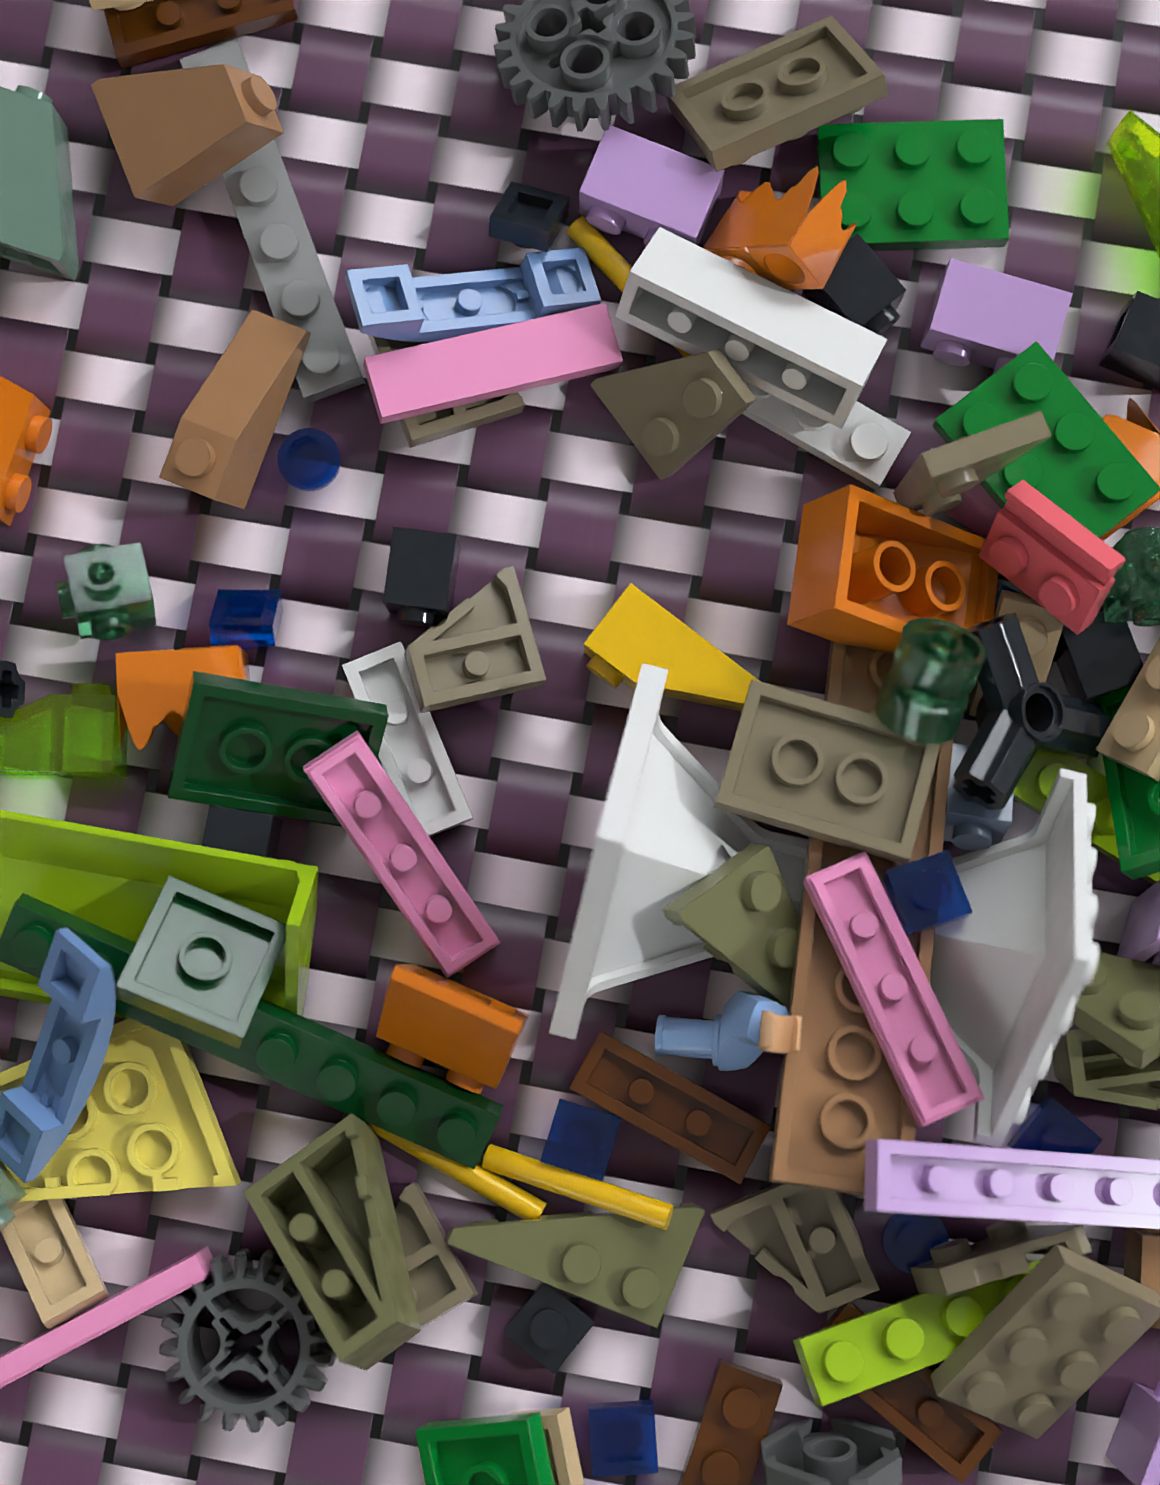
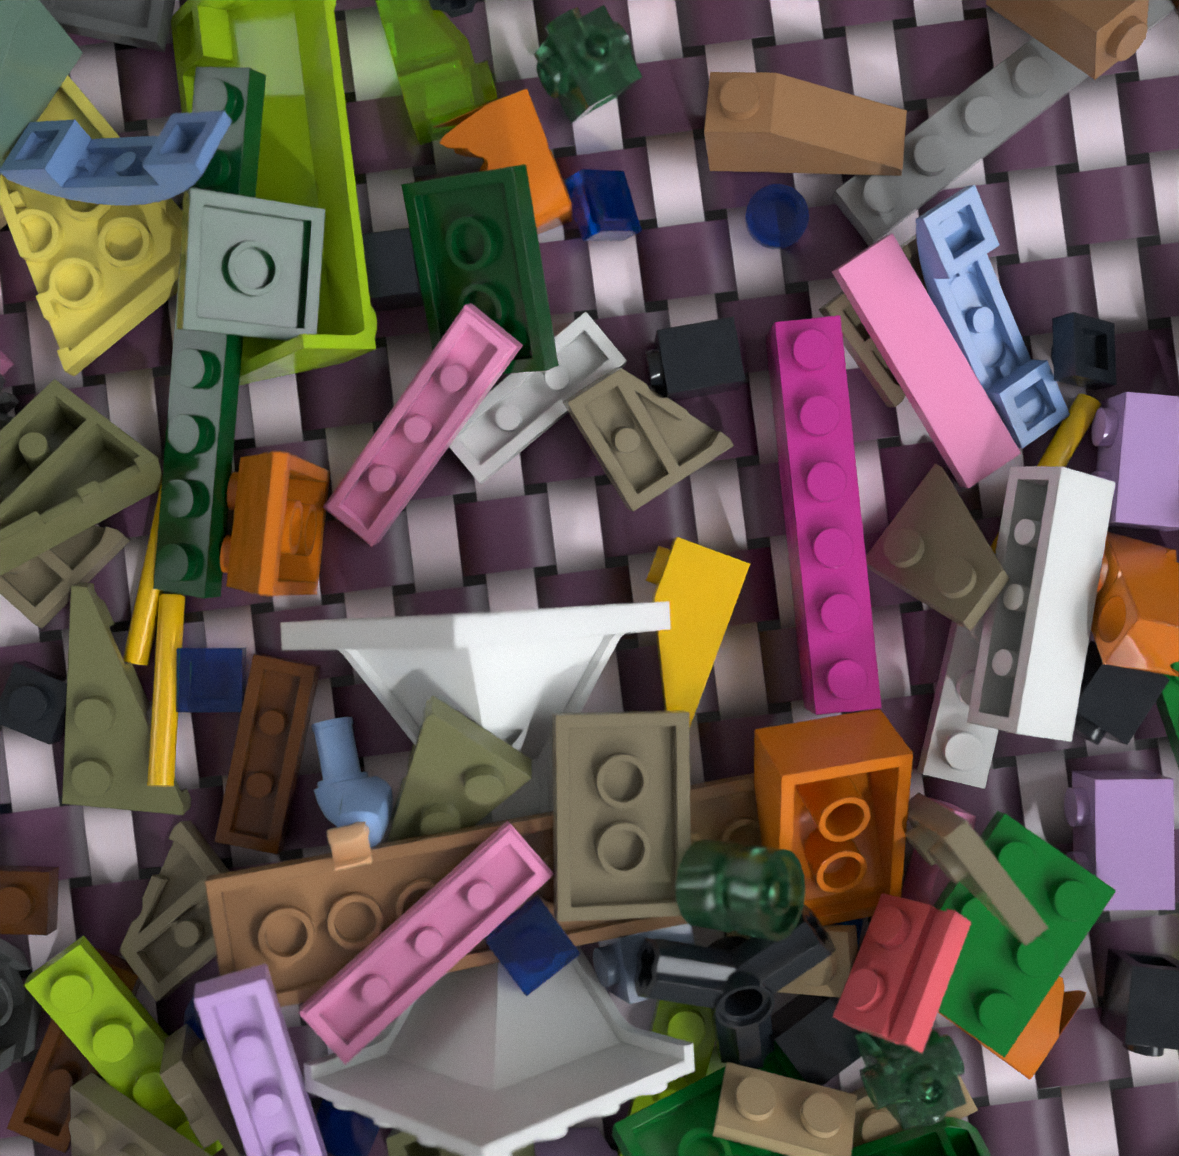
camera: 70 degrees right, 5 degrees up
none -> dark pink brick [765,315,882,715]

